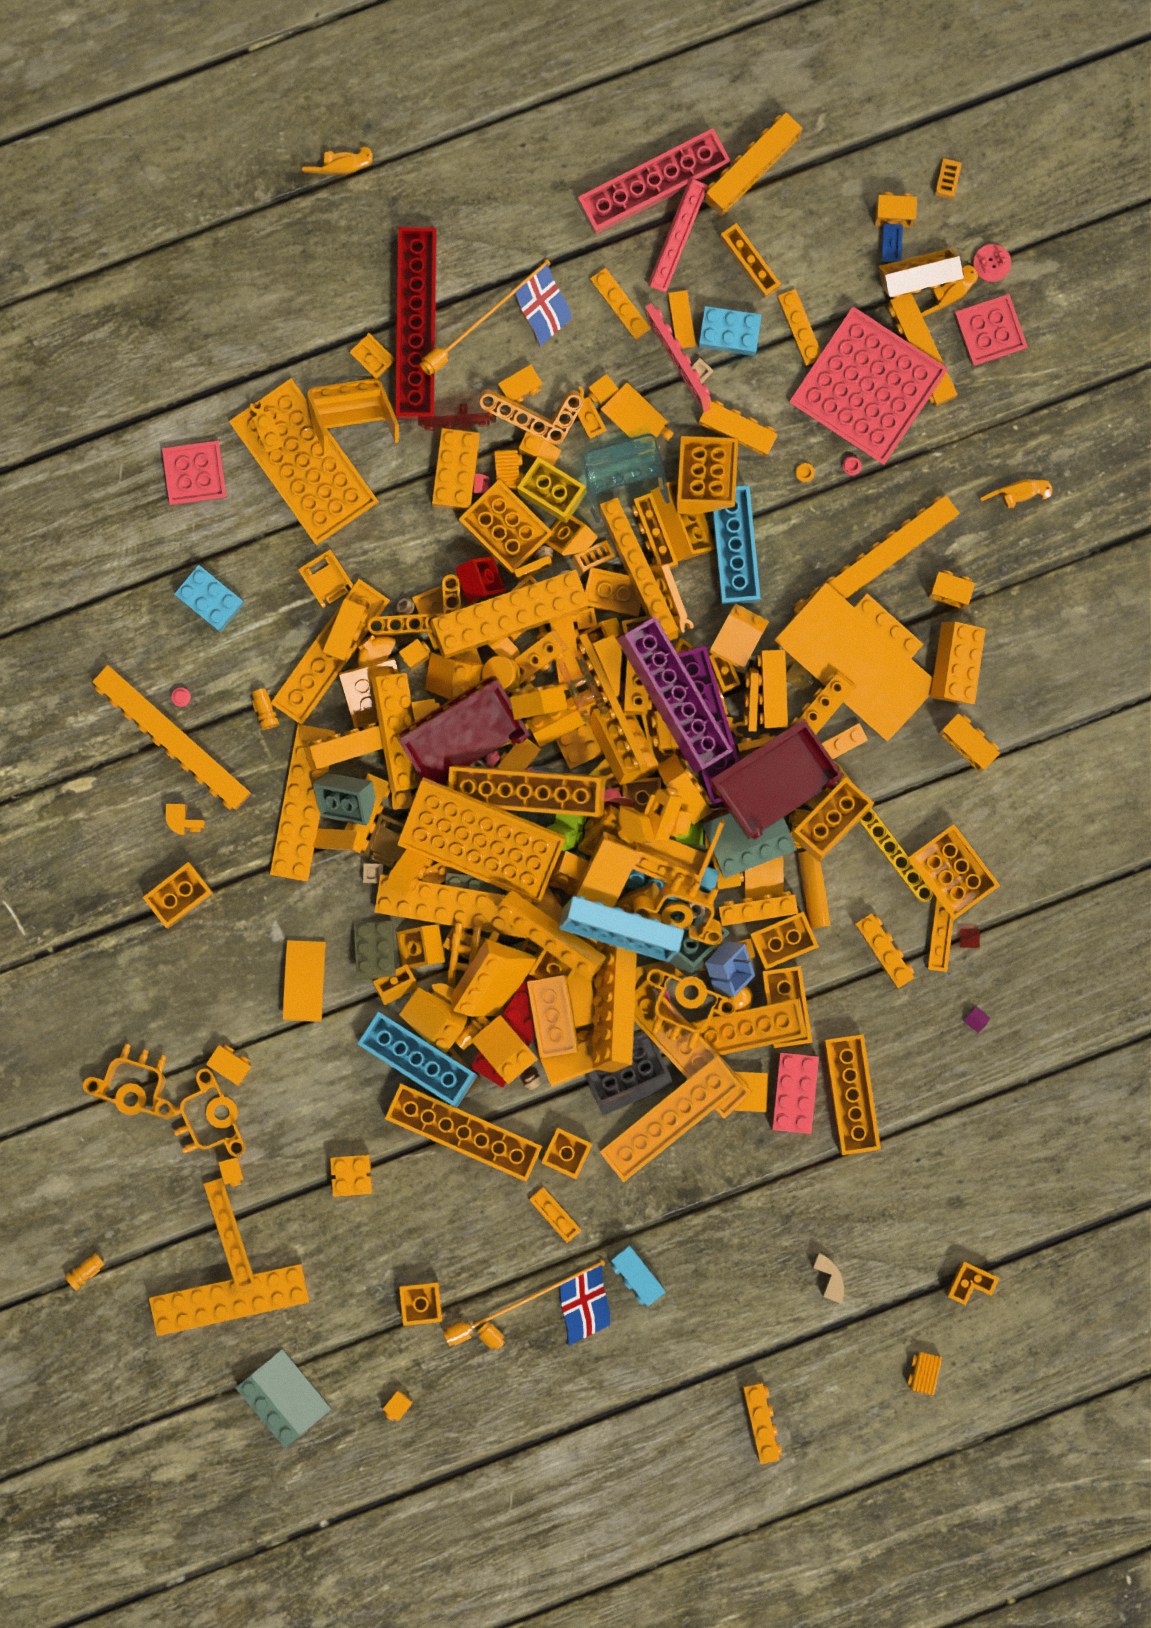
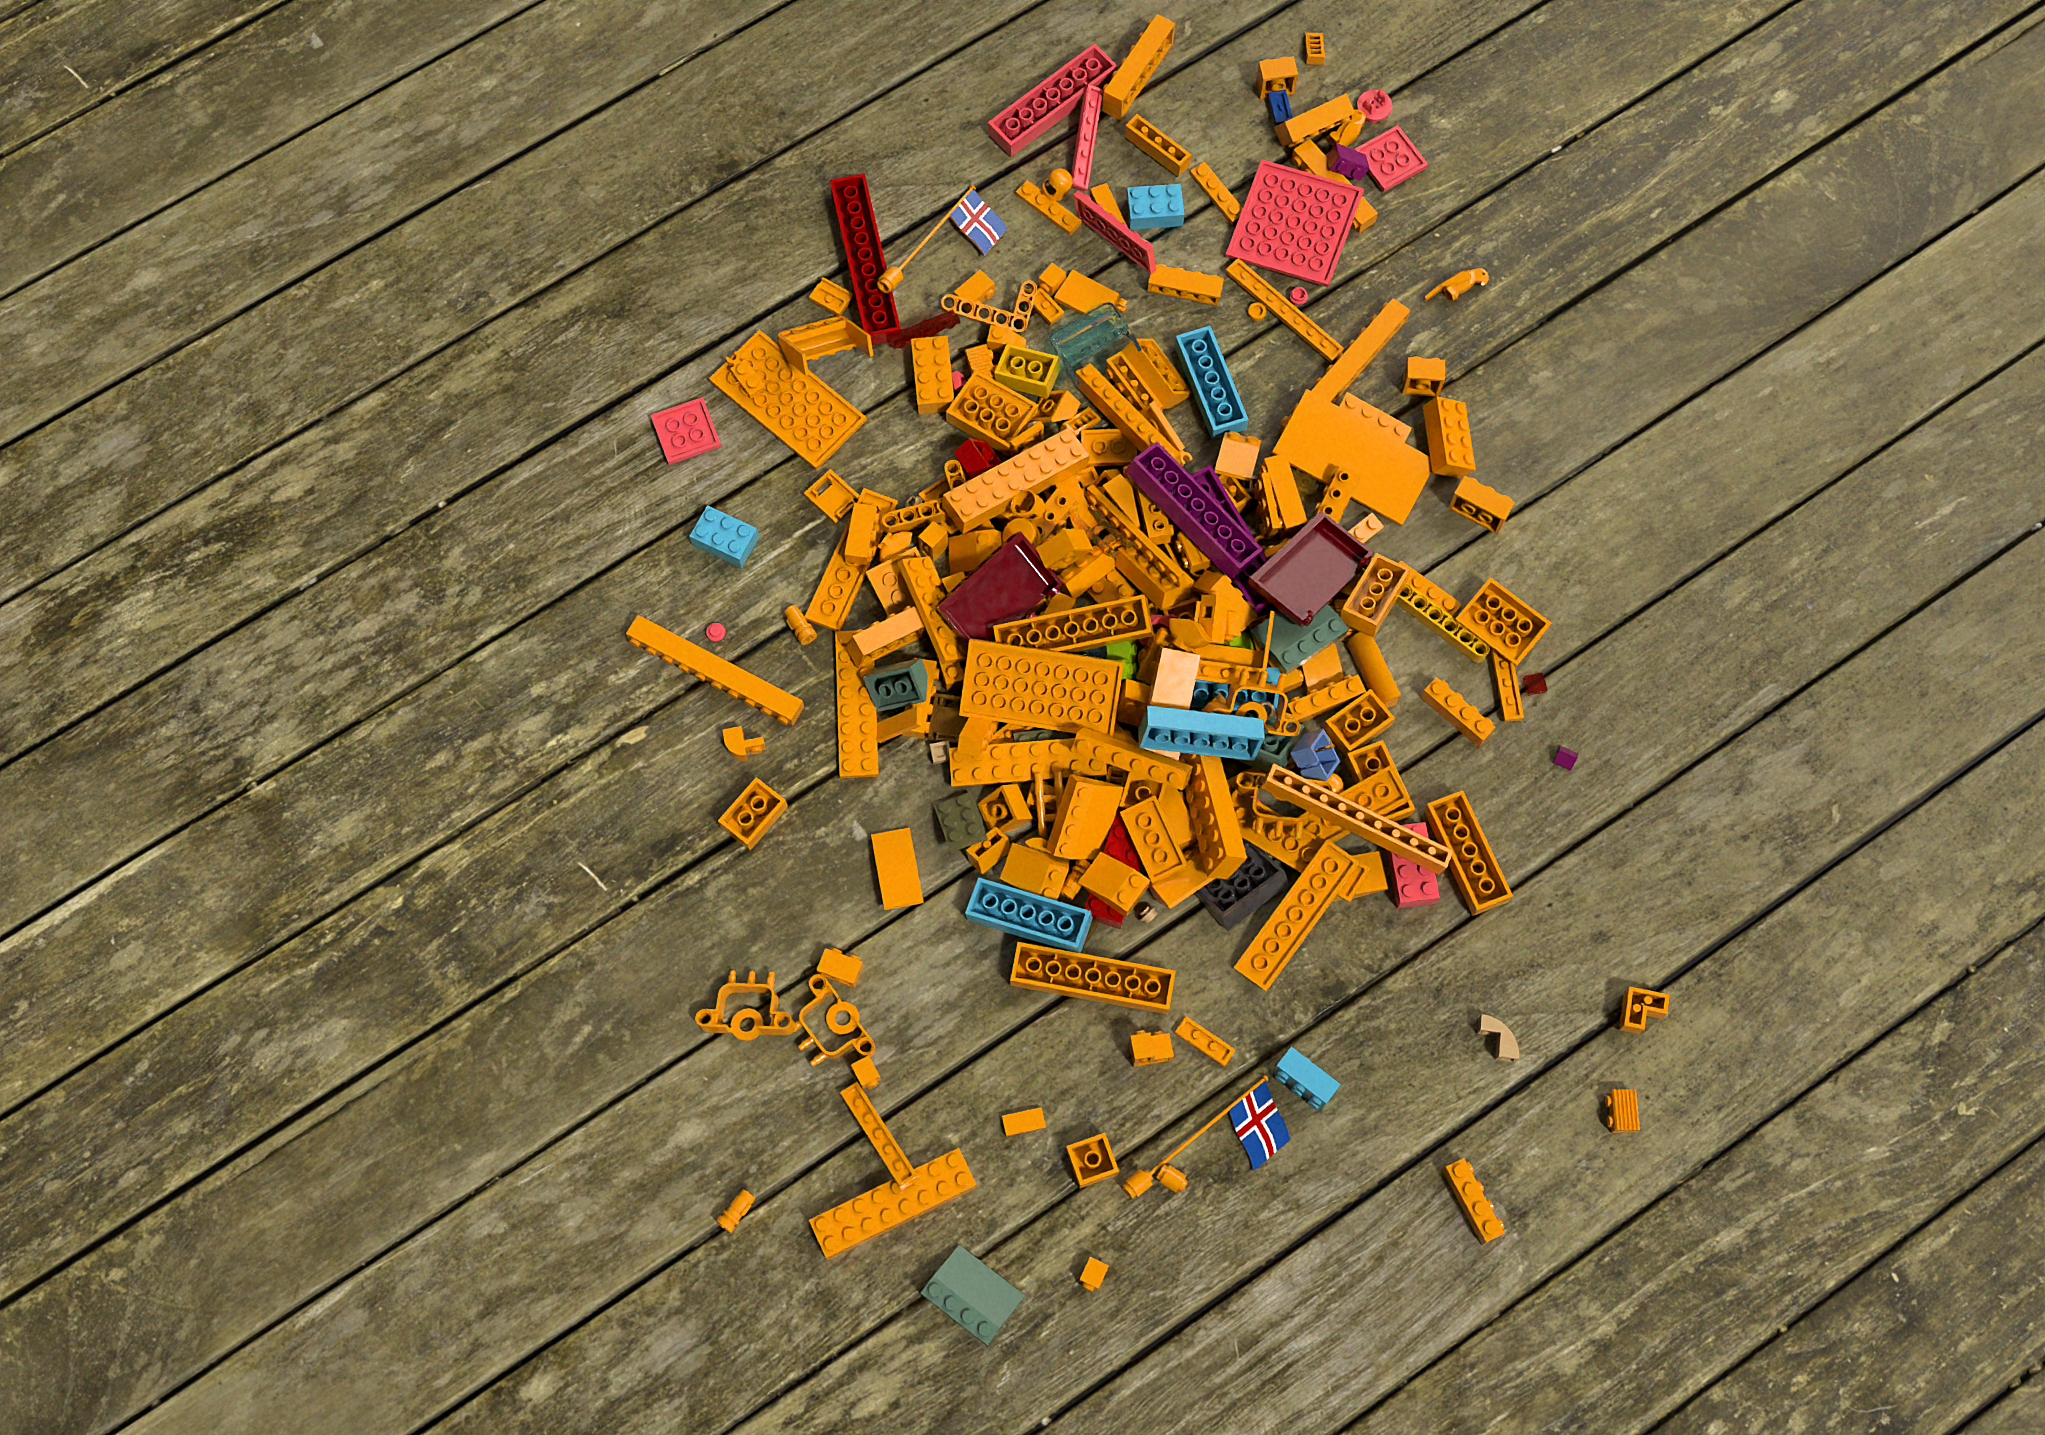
camera: 10 degrees left, 15 degrees down
light orange animal [302,147,373,174] -> none
light orange piece [330,1155,373,1197] -> none
light orange brick [541,1127,592,1179] -> none
light orange slope [677,436,738,515] -> none
none -> light orange tile [1002,1107,1046,1137]
none -> light orange helmet [1011,489,1045,521]
none -> light orange helmet [1041,168,1073,201]
none -> light orange brick [1129,1030,1174,1067]
none -> light orange plate [1225,258,1345,364]
none -> light orange brick [1260,764,1453,875]
none -> magenta brick [1327,143,1369,181]
none -> light orange plate [1399,560,1462,617]

